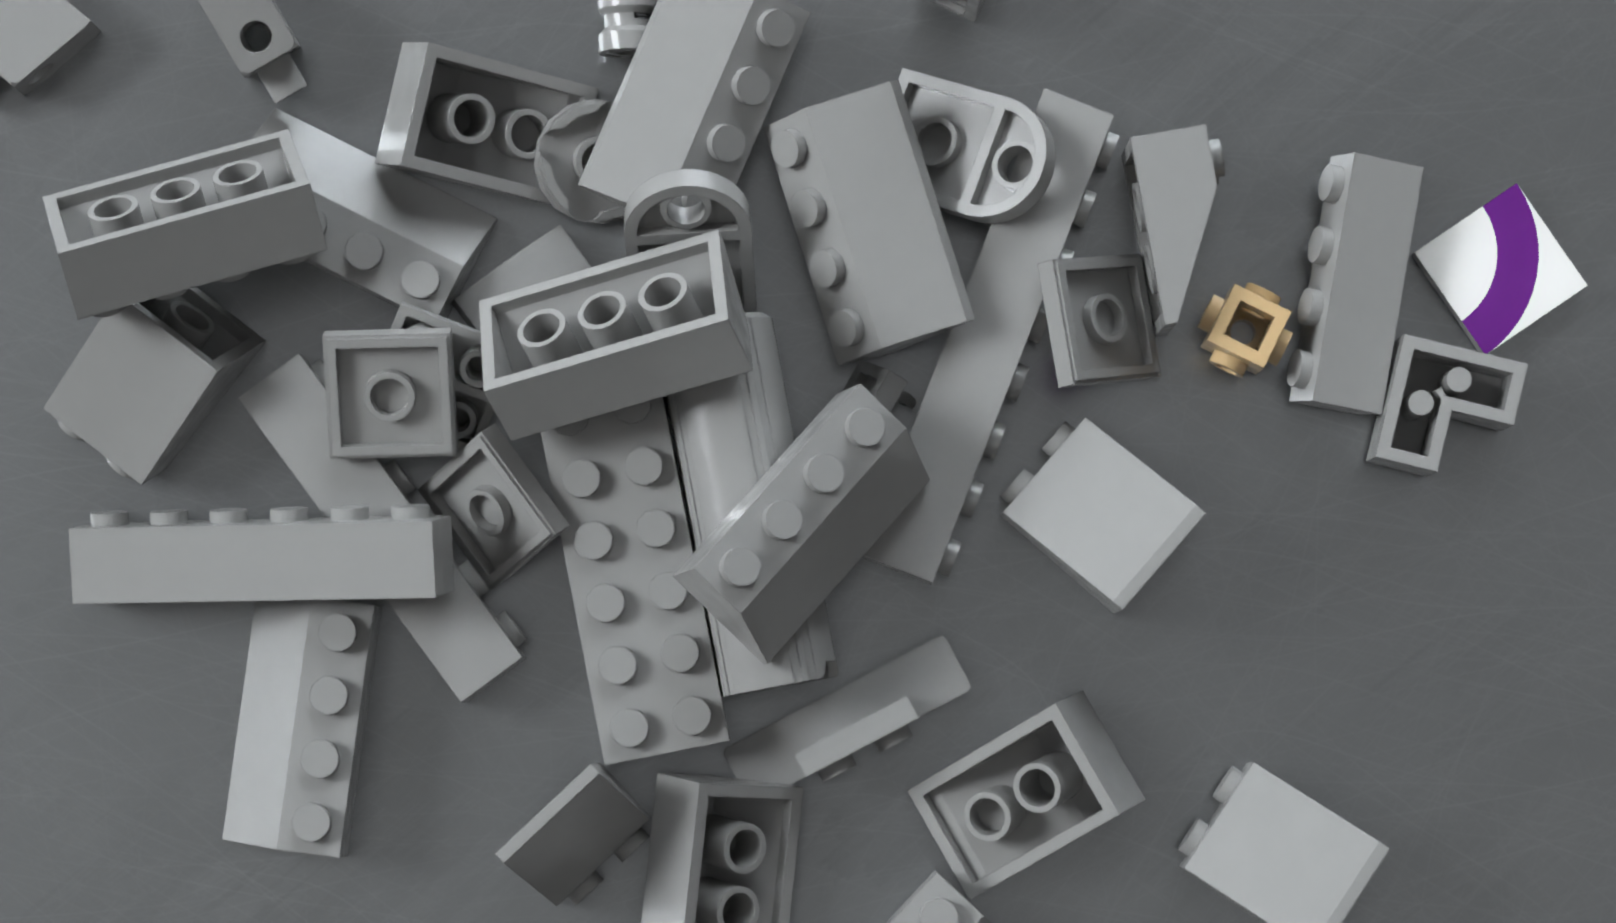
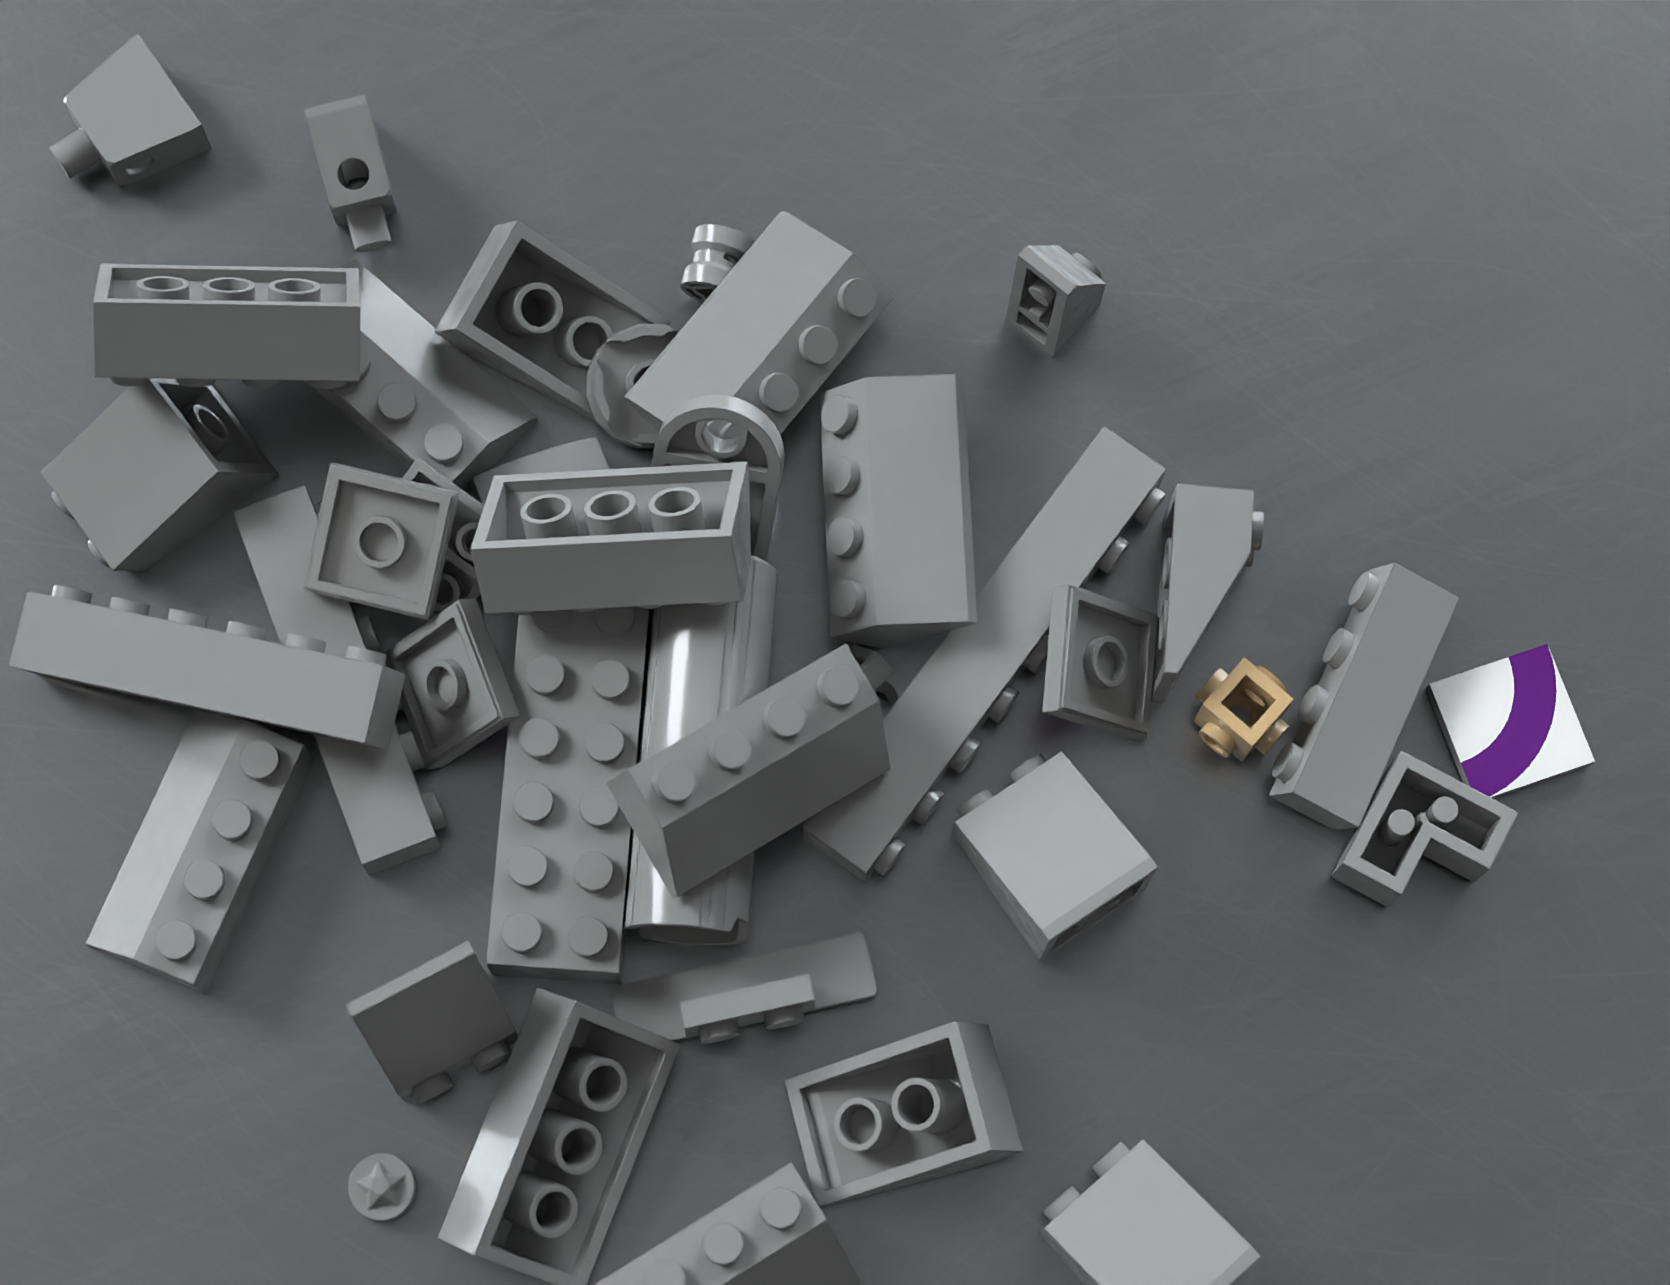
camera: 10 degrees right, 10 degrees down
light grey tile [898,68,1056,224] -> none

